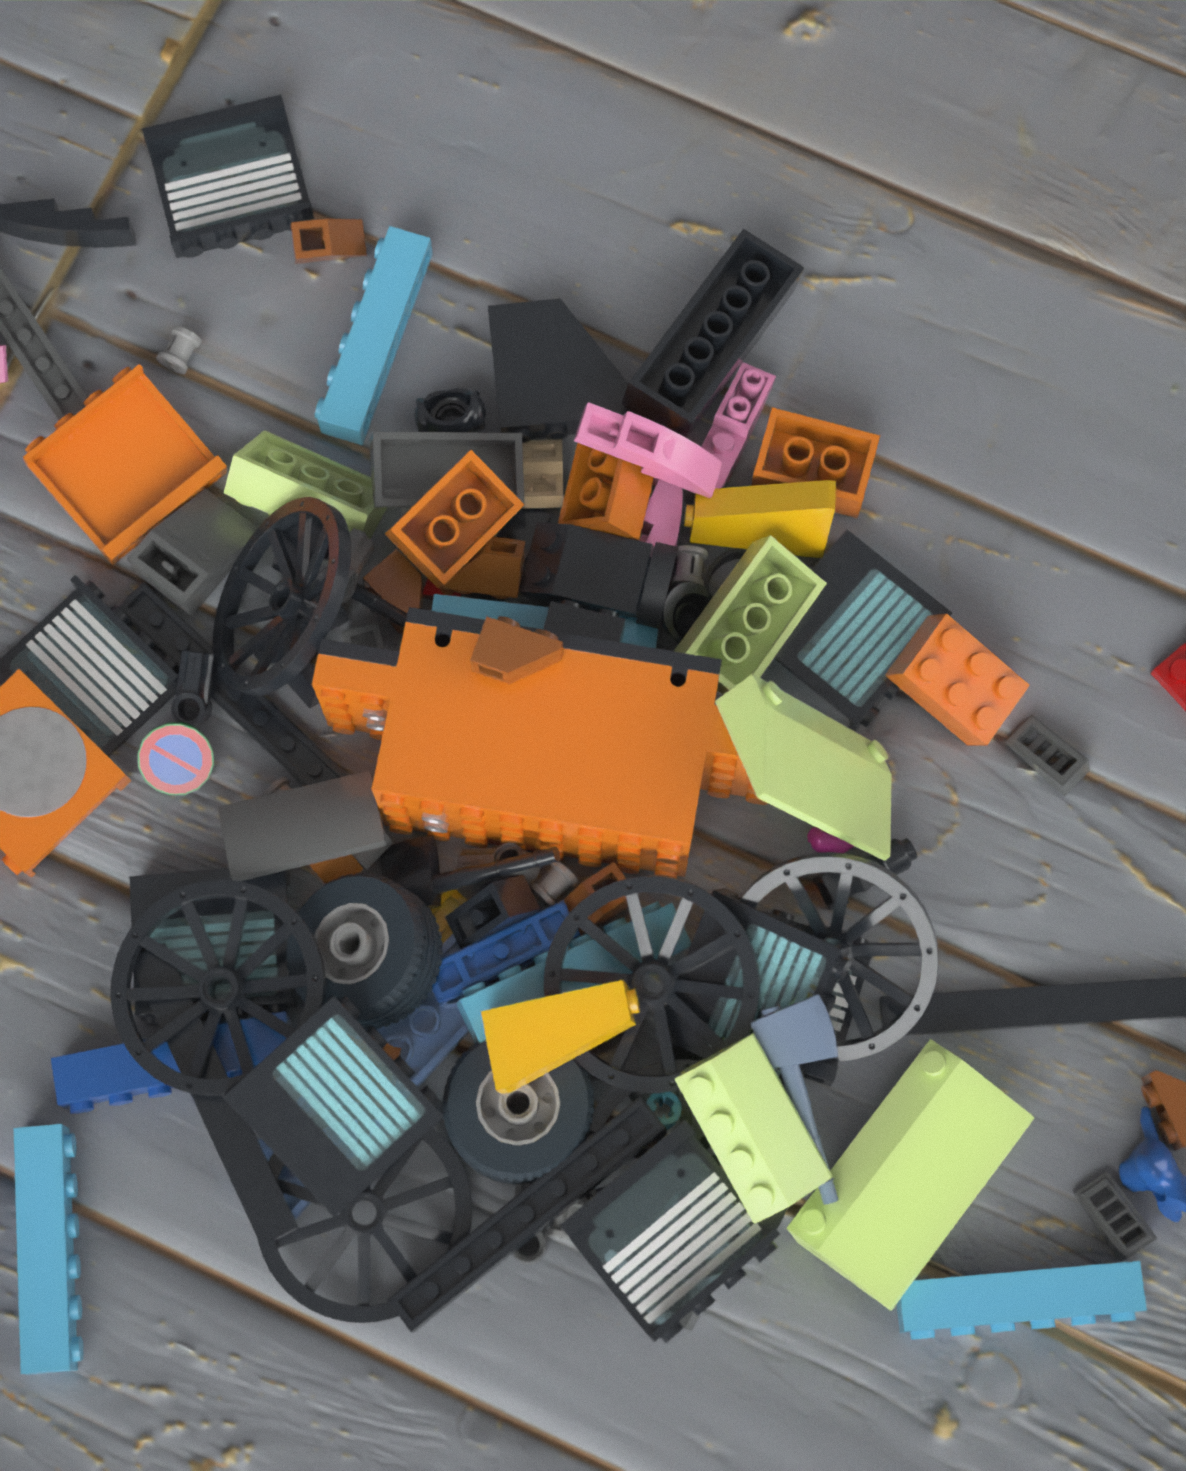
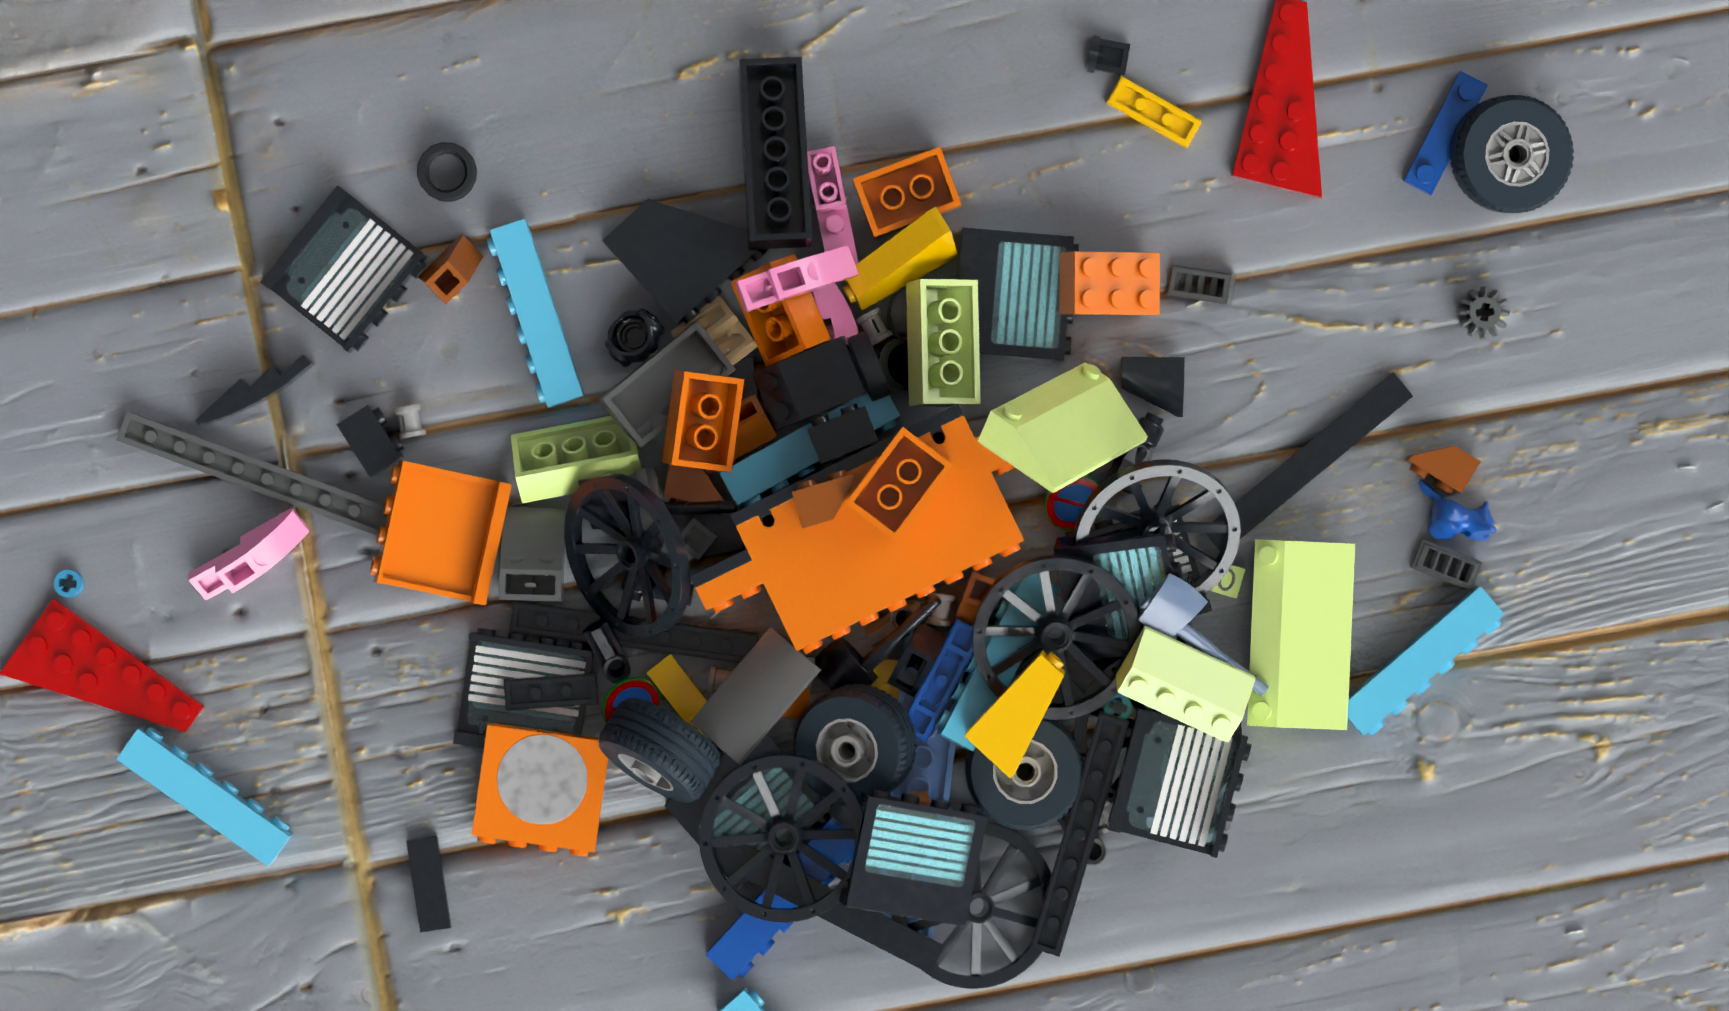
camera: 35 degrees left, 15 degrees up
none -> black piece [336,405,405,477]
none -> black tyre [417,142,477,202]
none -> black tile [504,673,599,711]
none -> black wheel [599,698,720,803]
none -> yellow tile [646,654,710,740]
none -> orange brick [845,427,953,541]
none -> piece [1043,475,1099,530]
none -> black tile [1087,35,1131,76]
none -> yellow tile [1106,76,1202,149]
none -> black slope [1121,357,1185,417]
none -> yellowish green tile [1210,565,1246,599]

